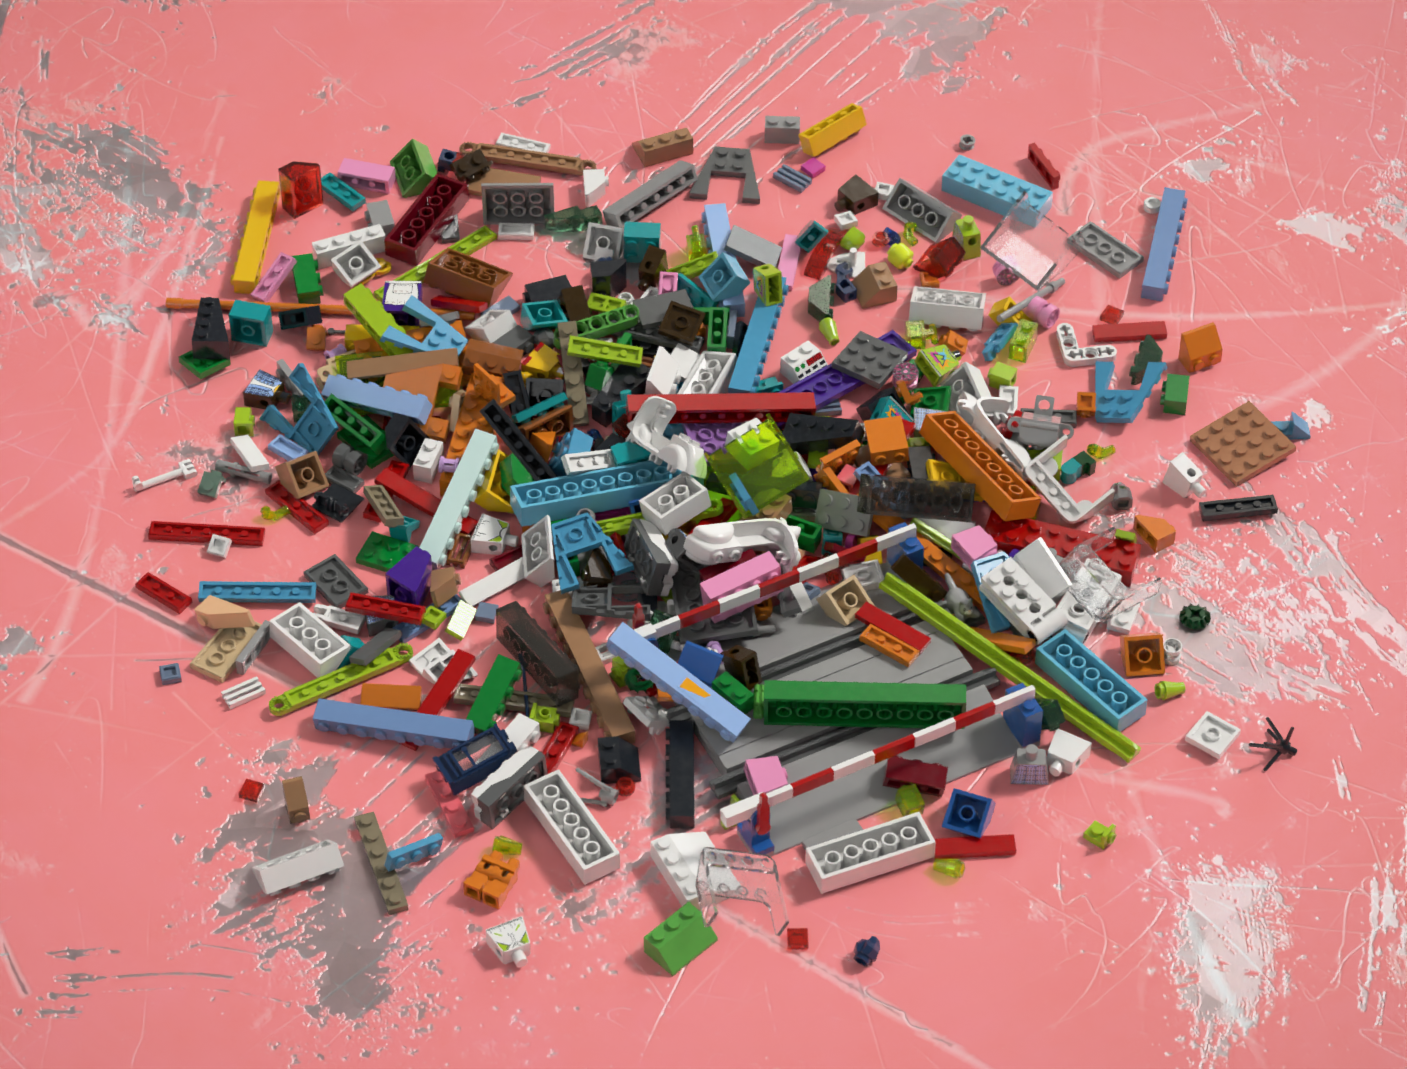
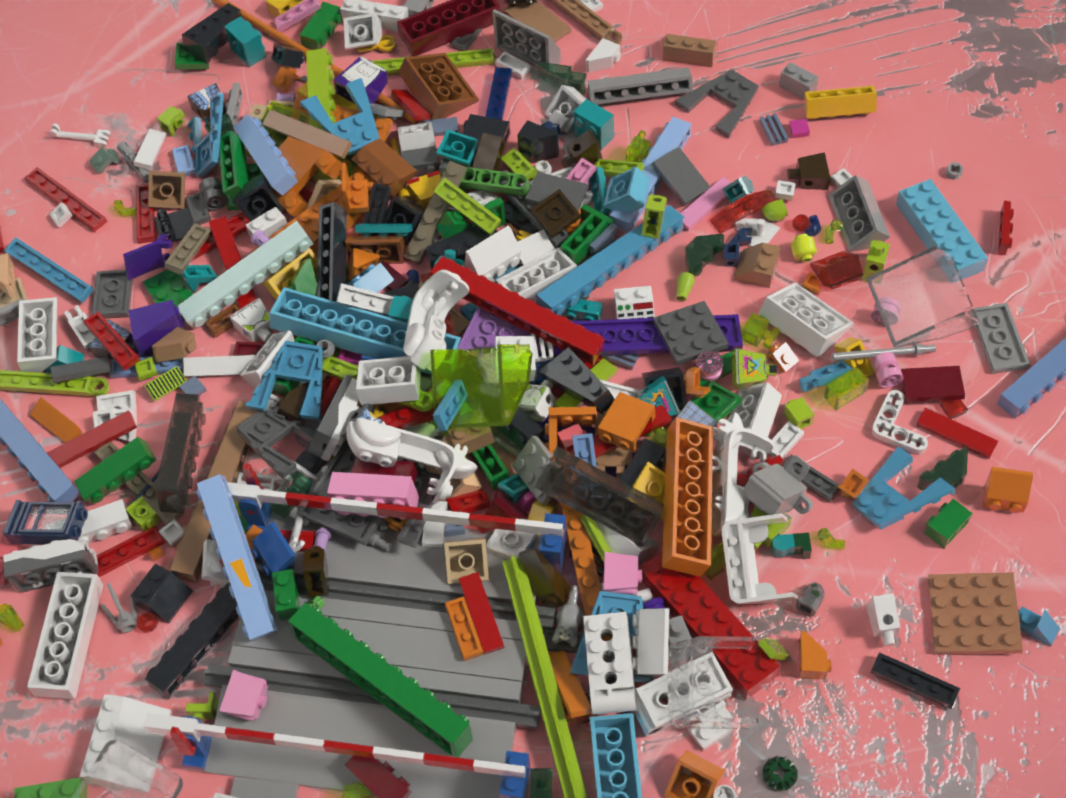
camera: 40 degrees right, 10 degrees up
none -> dark purple flag [123,234,172,280]
none -> clear blue plate [485,67,512,120]
none -> dark red tile [901,365,965,402]

